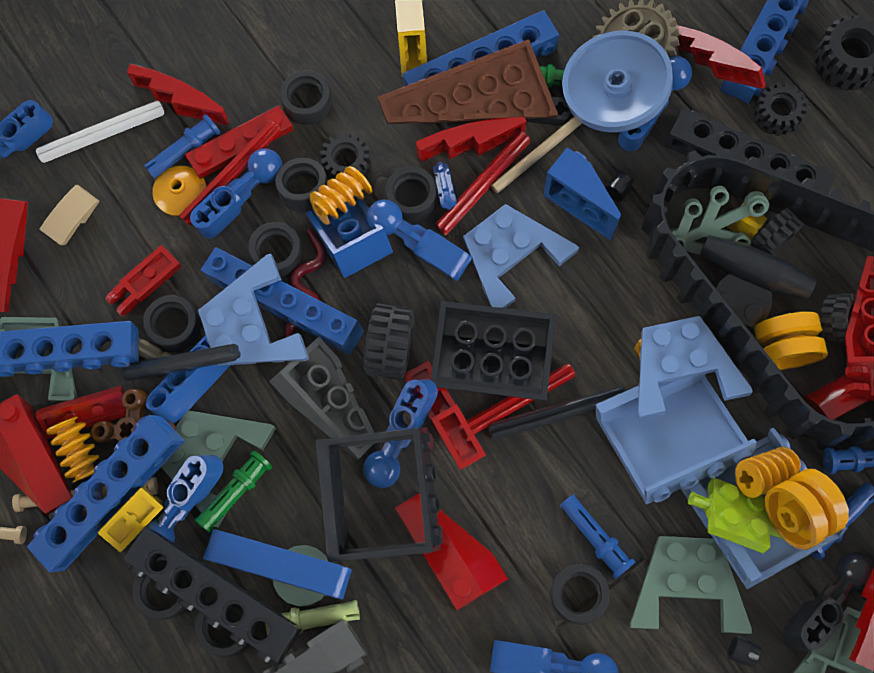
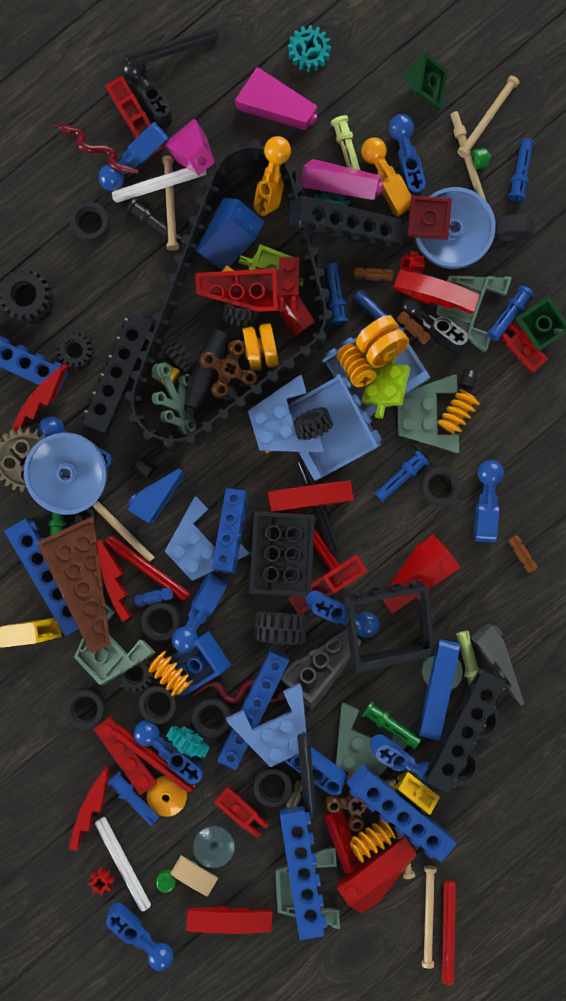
camera: 100 degrees left, 15 degrees up
none -> sand green wing [74,601,156,685]
none -> red gear [88,867,115,896]
none -> green piece [156,869,177,893]
none -> teal gear [166,726,210,758]
none -> clear light blue dish [193,826,234,868]
none -> reddish brown gear [199,340,257,398]
none -> blue brick [212,488,249,574]
none -> red slope [267,480,354,512]
none -> black tyre [293,407,333,440]
none -> dark orange axle [396,311,431,344]
none -> light orange piece [437,389,480,434]

